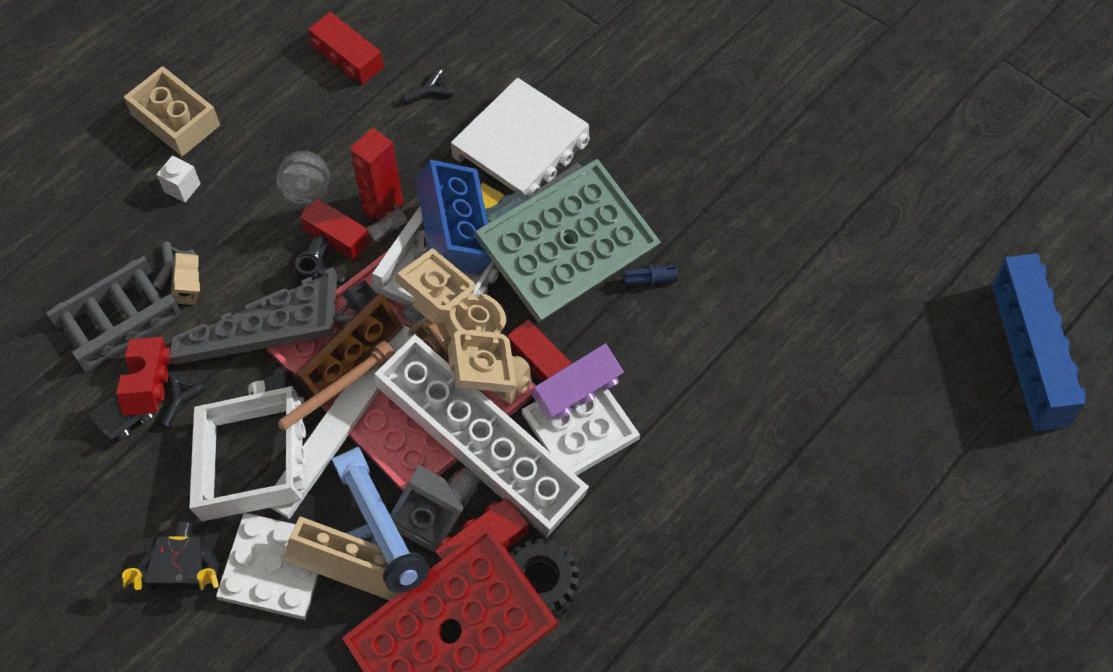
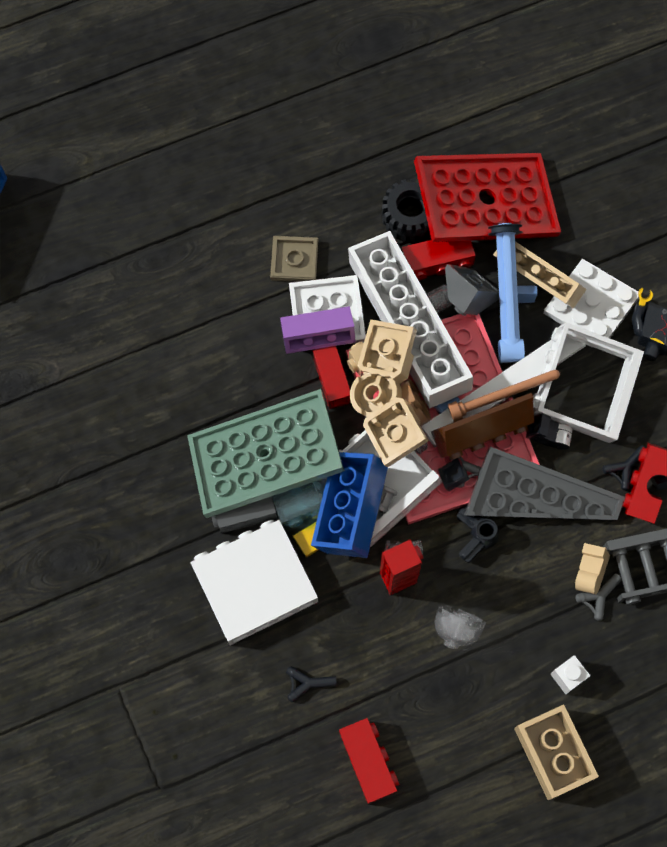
camera: 155 degrees left, 10 degrees up
red brick [300,199,370,261] -> none
dark blue axle [623,264,678,286] -> none
none -> dark tan tile [270,236,318,282]

